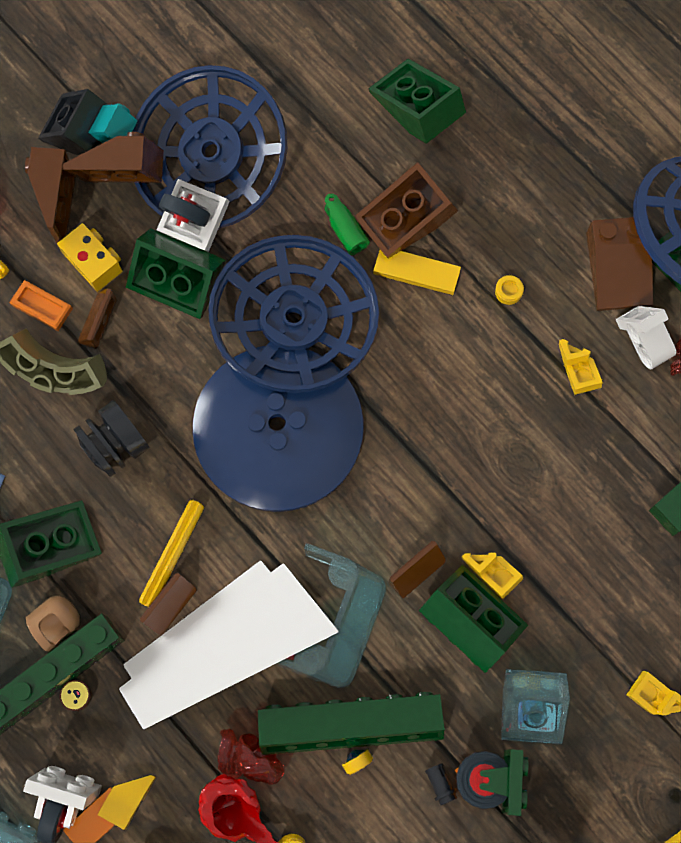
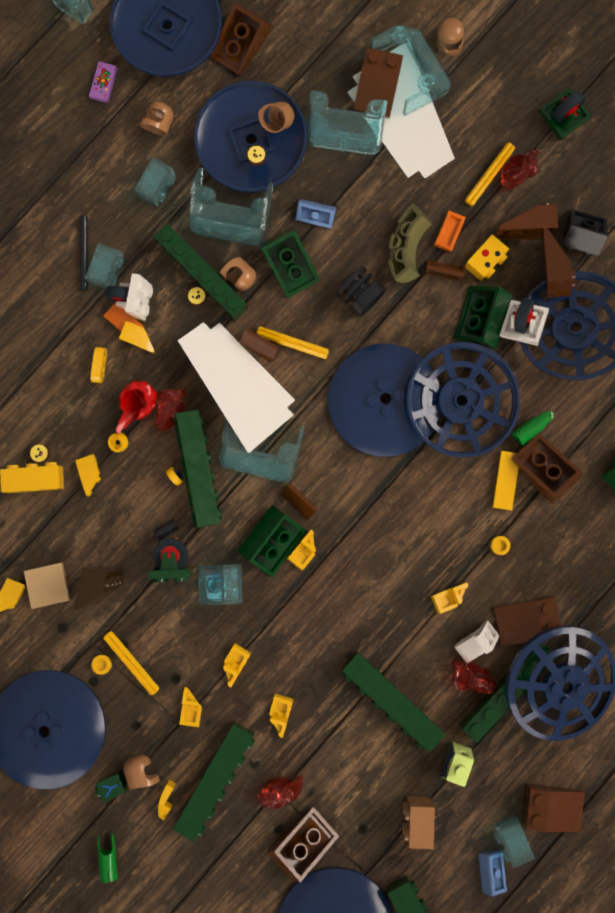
camera: 85 degrees right, 10 degrees up
teal brick [89,103,138,144] -> none

